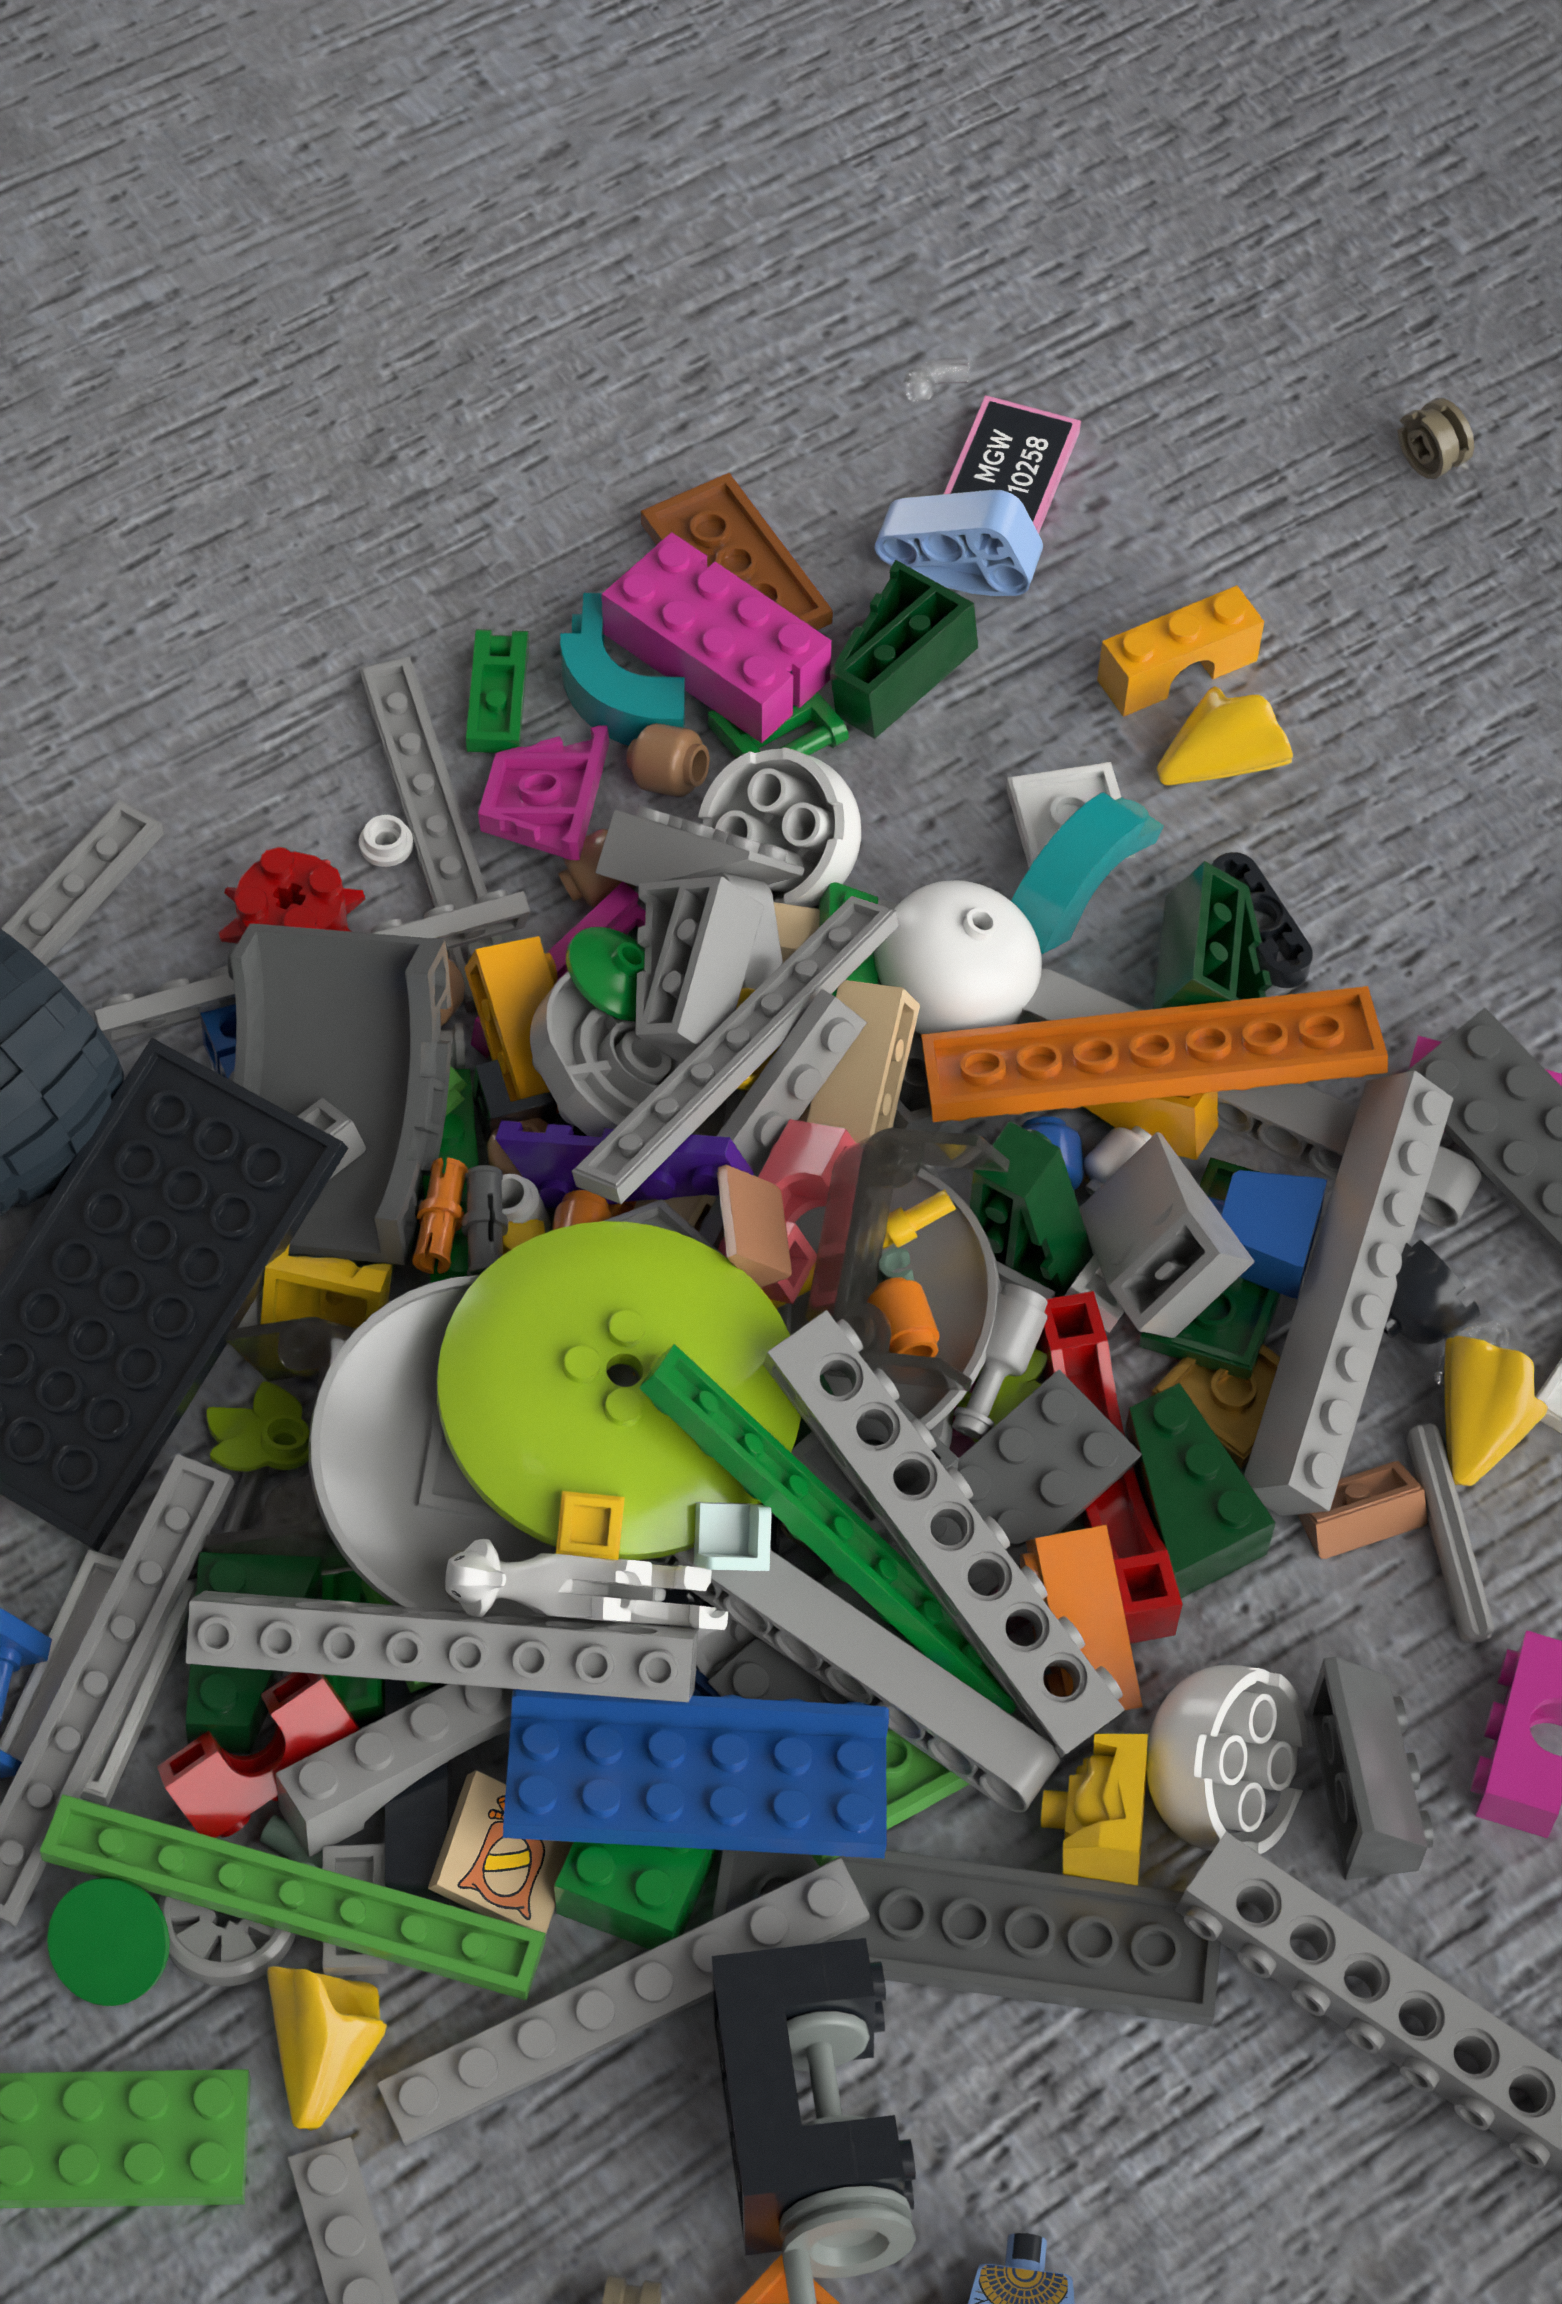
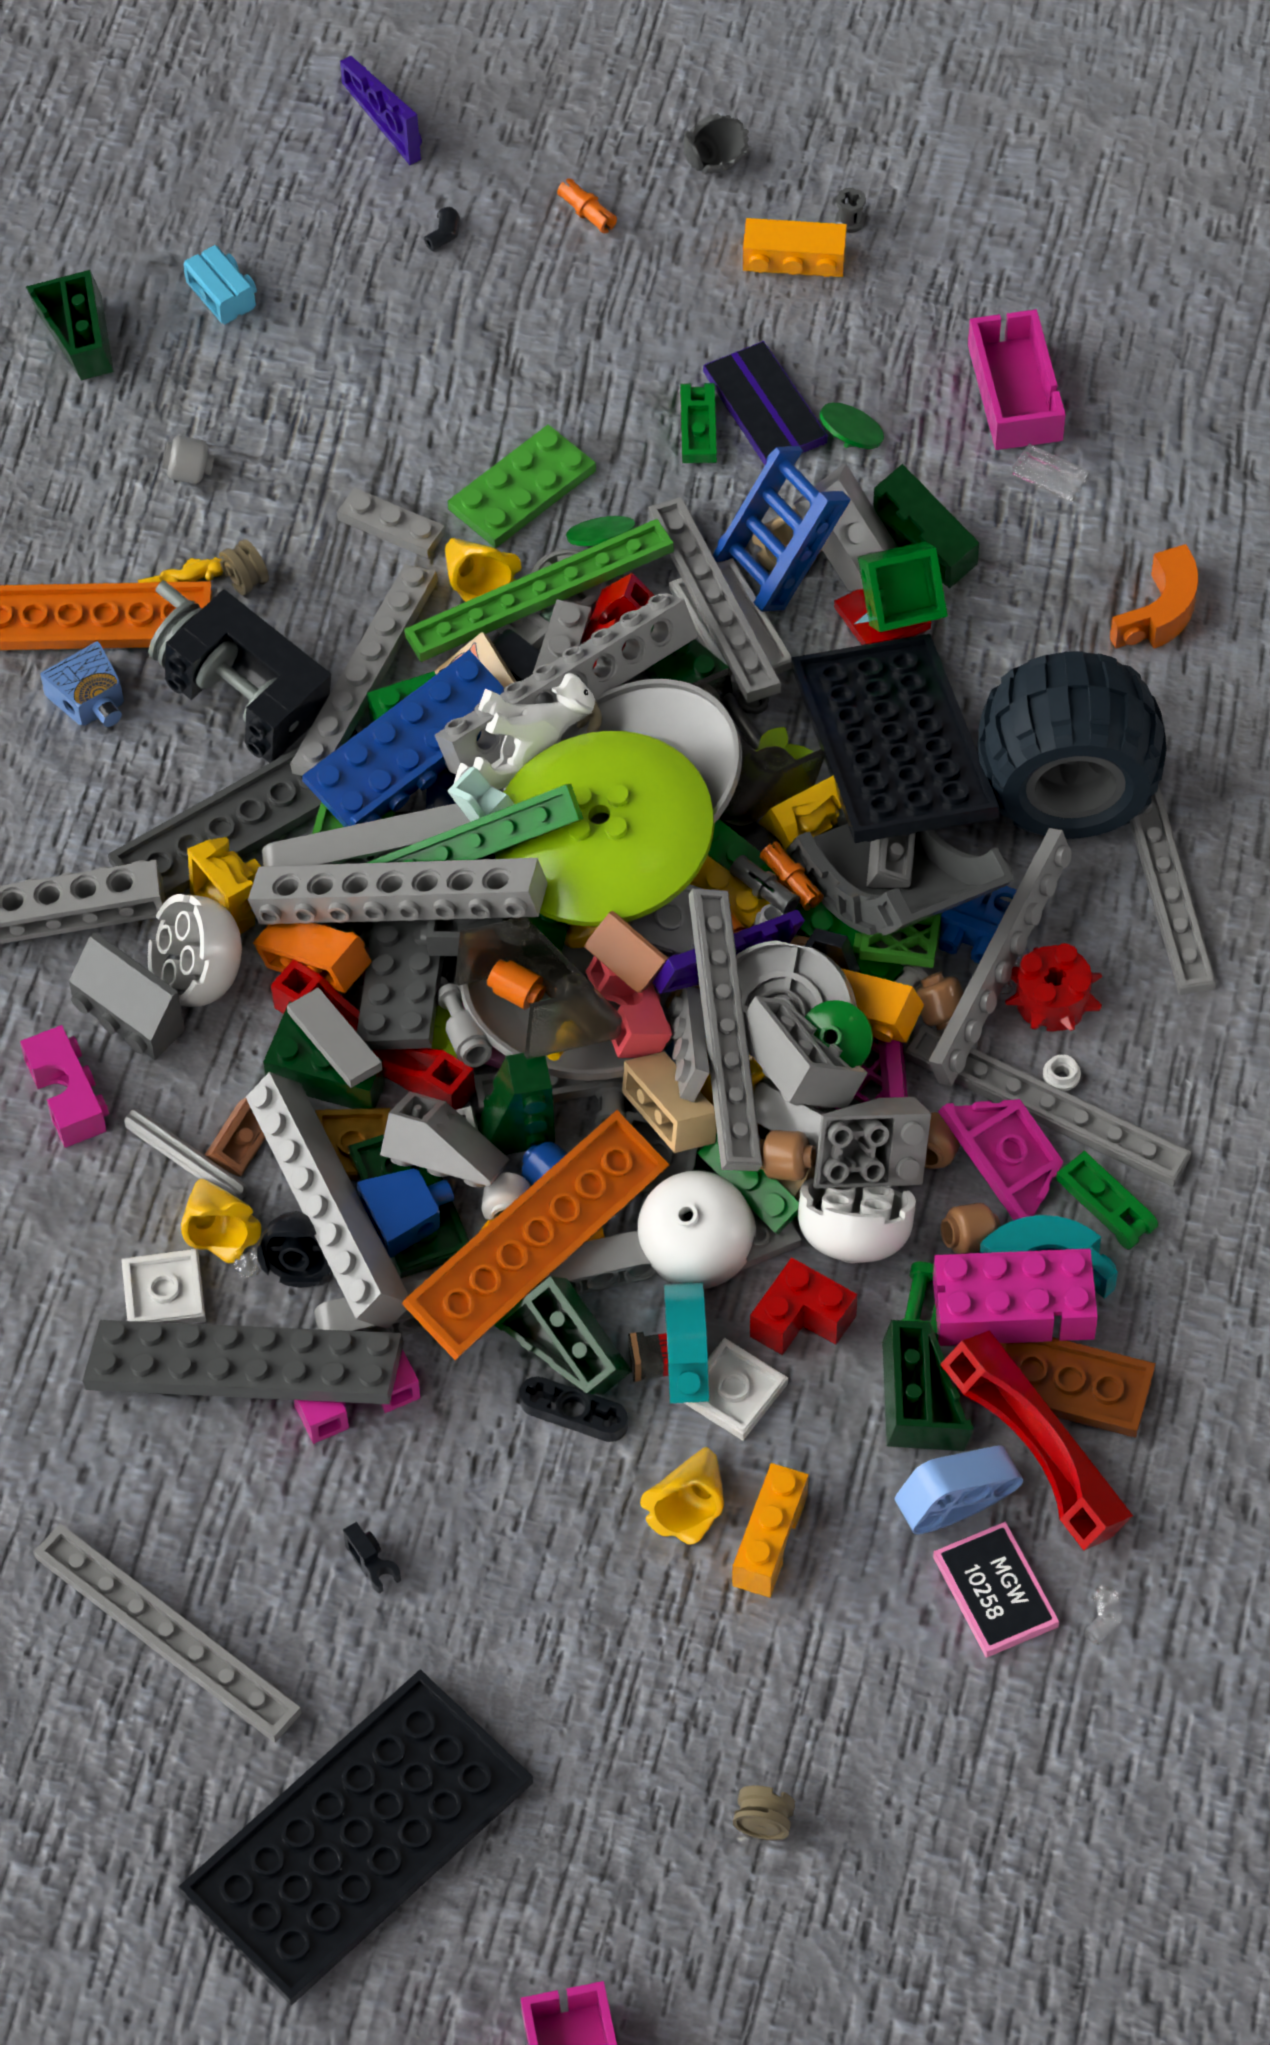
camera: 140 degrees right, 0 degrees up
yellow tile [556,1491,625,1560] -> none
none -> light grey tile [287,988,382,1088]
none -> clear smoke leg [628,1332,669,1382]
none -> red brick [750,1257,858,1355]
none -> medium nougat head [759,1130,816,1181]
none -> red arch [940,1330,1133,1551]

